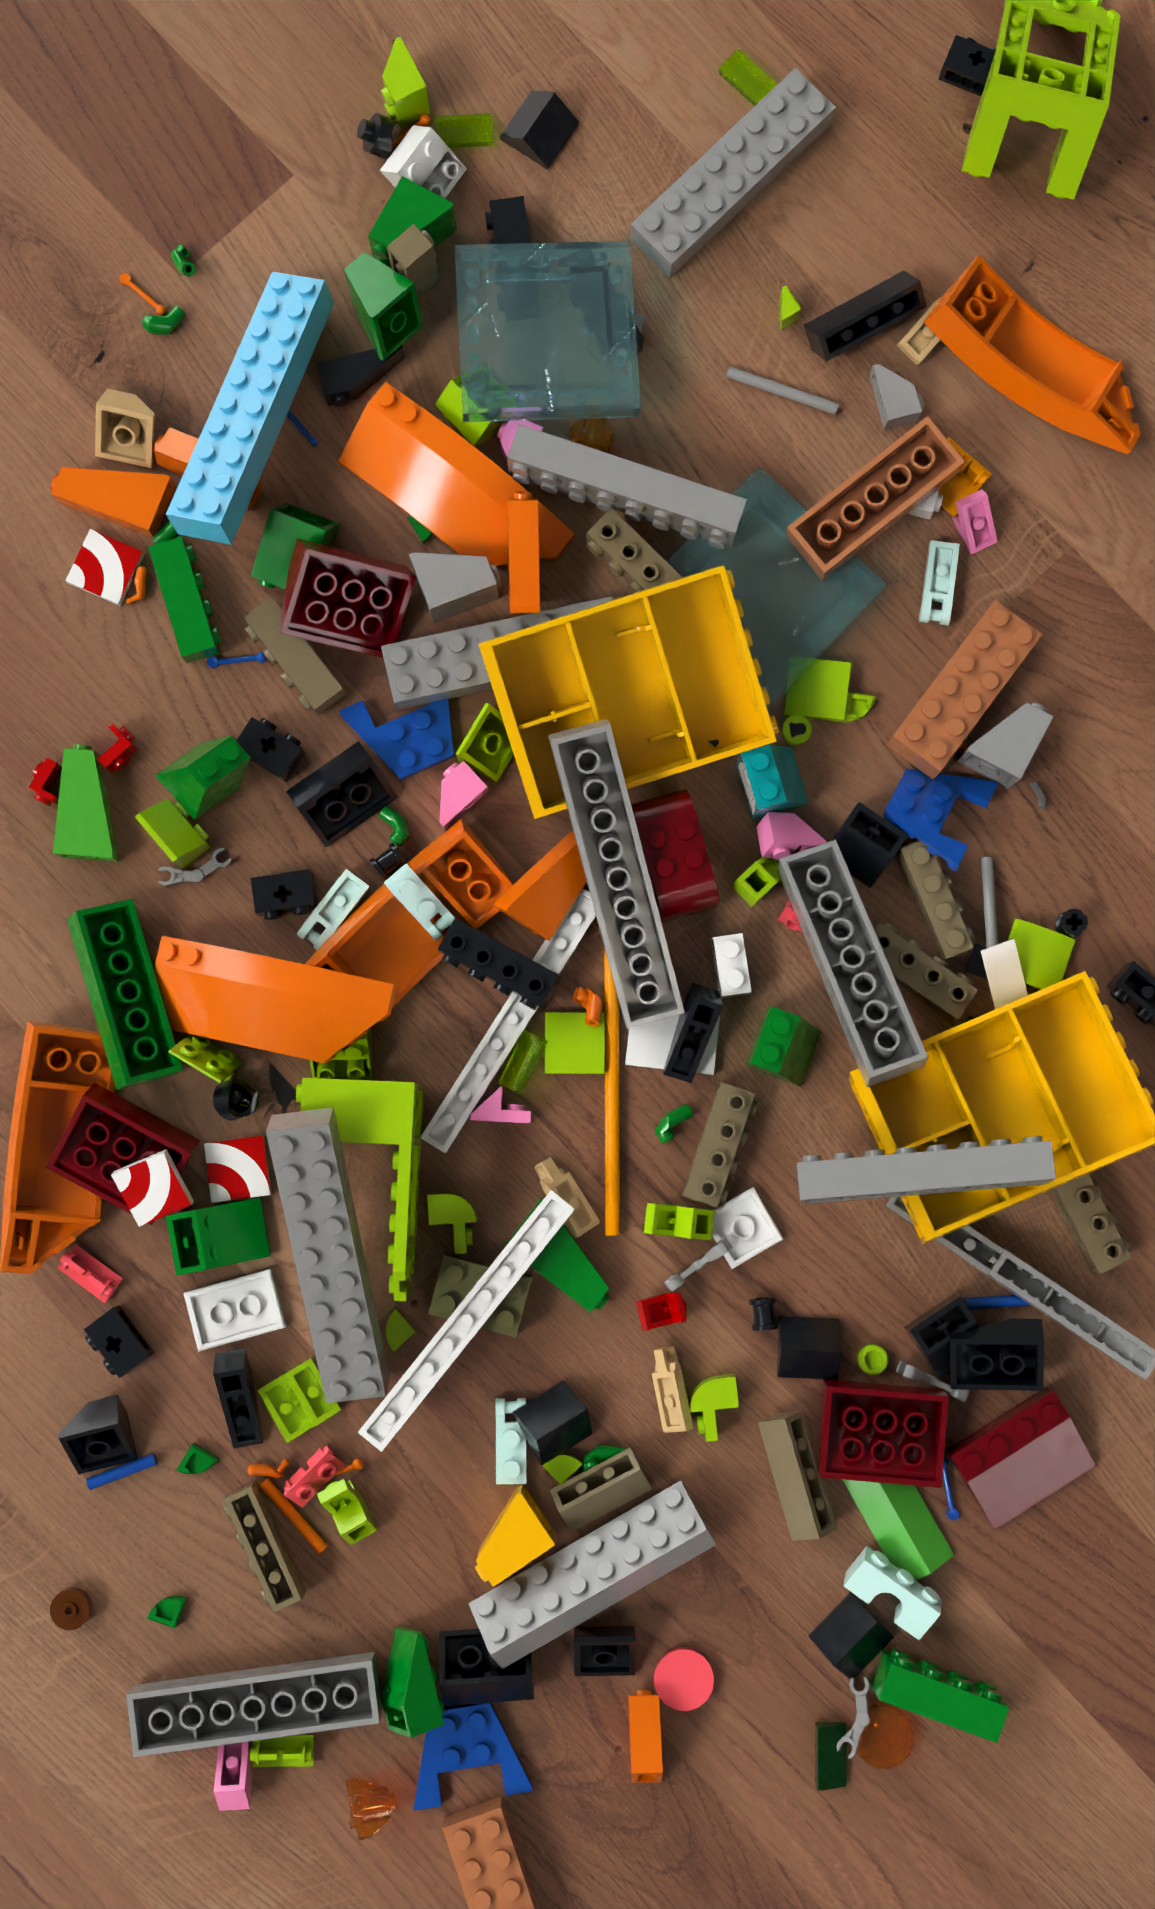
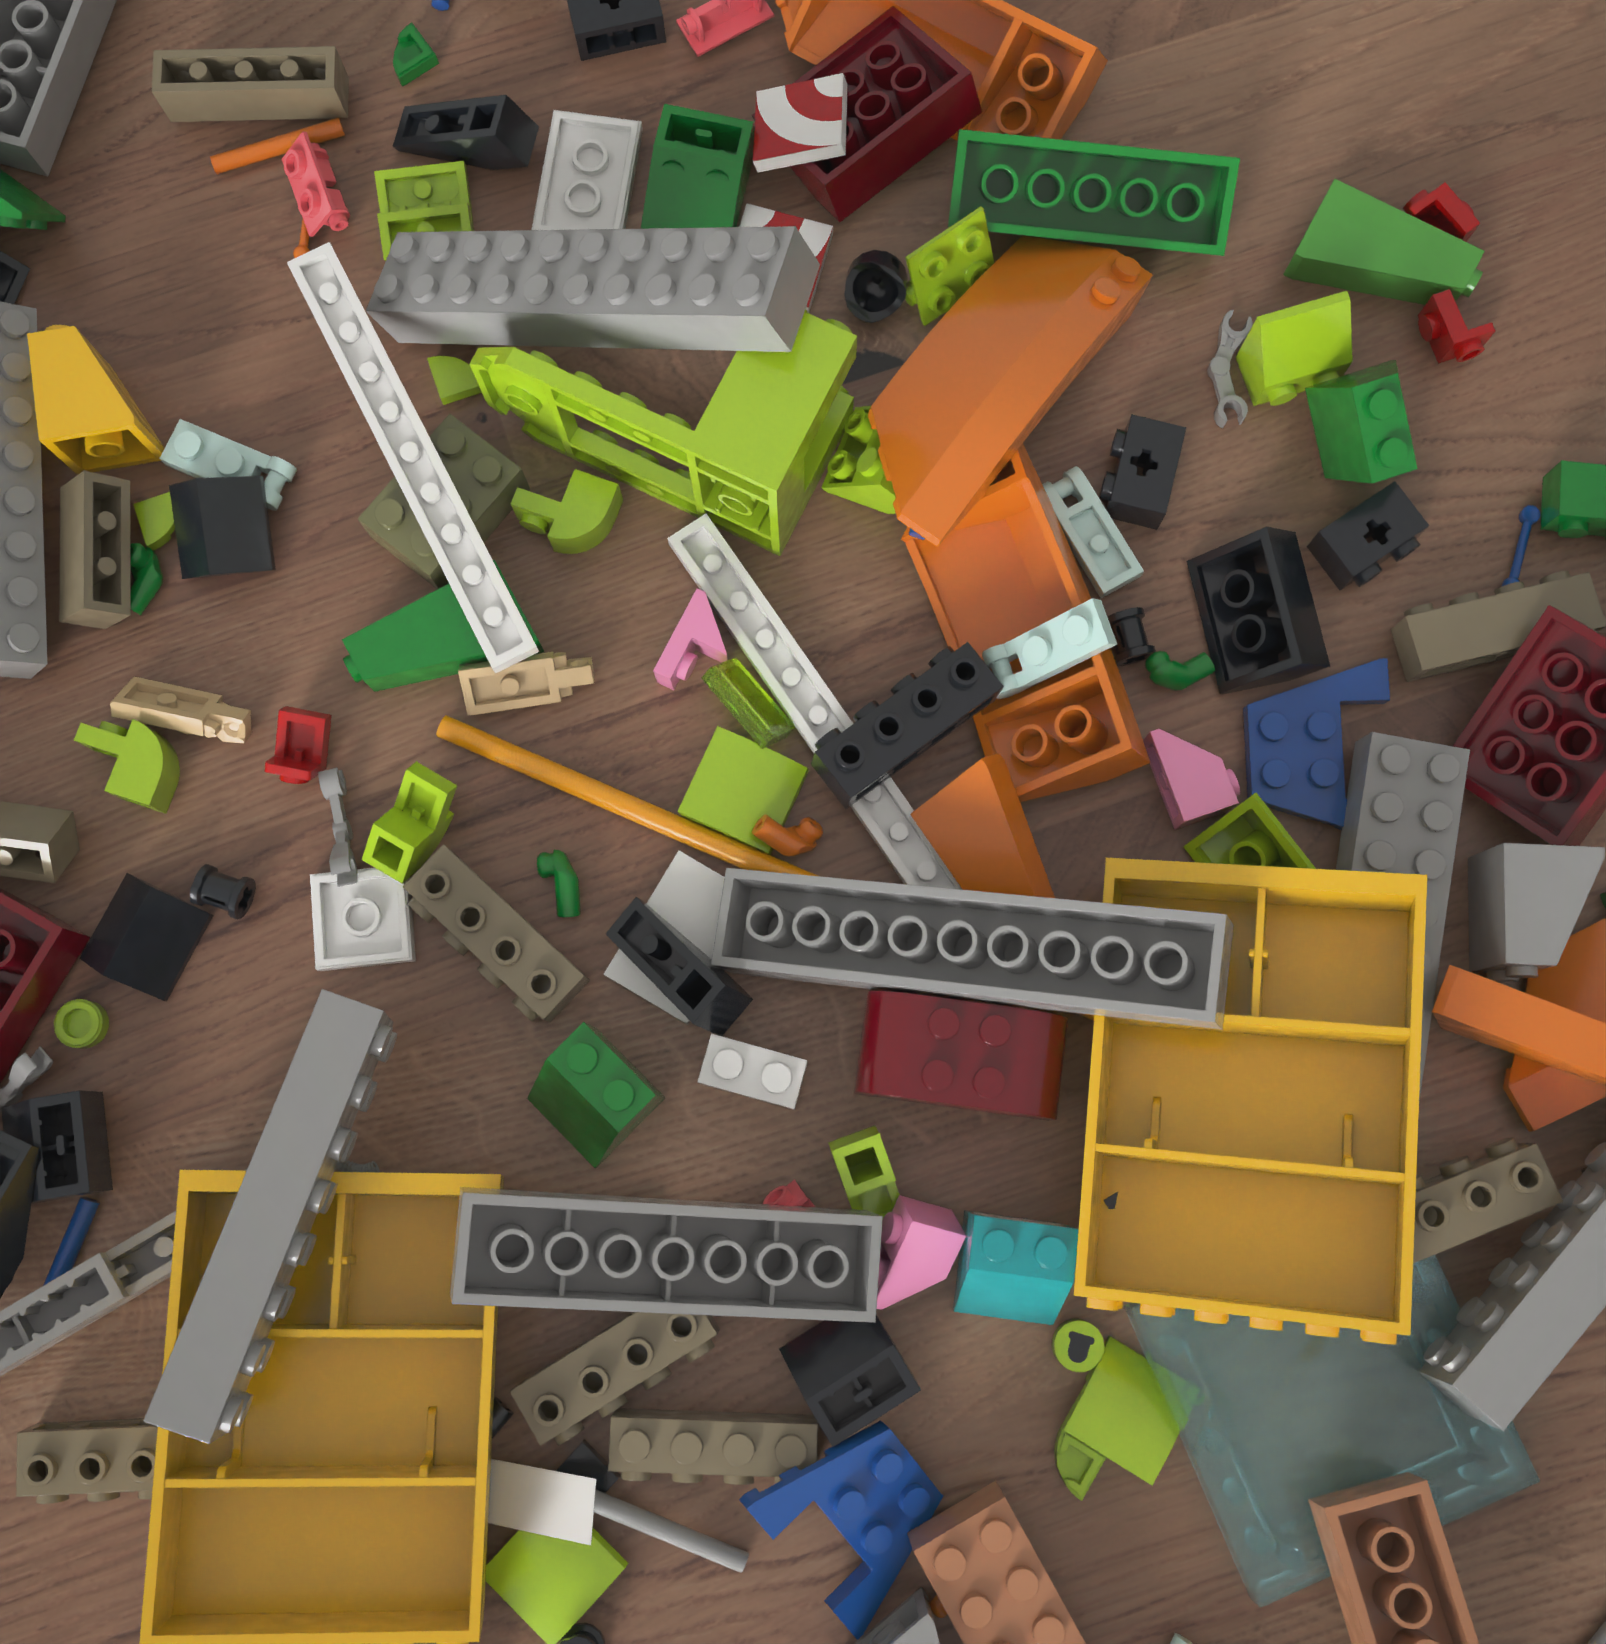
camera: 115 degrees right, 5 degrees down
orange piece [247,1458,290,1479] -> none
lime brick [317,1479,378,1546] -> none

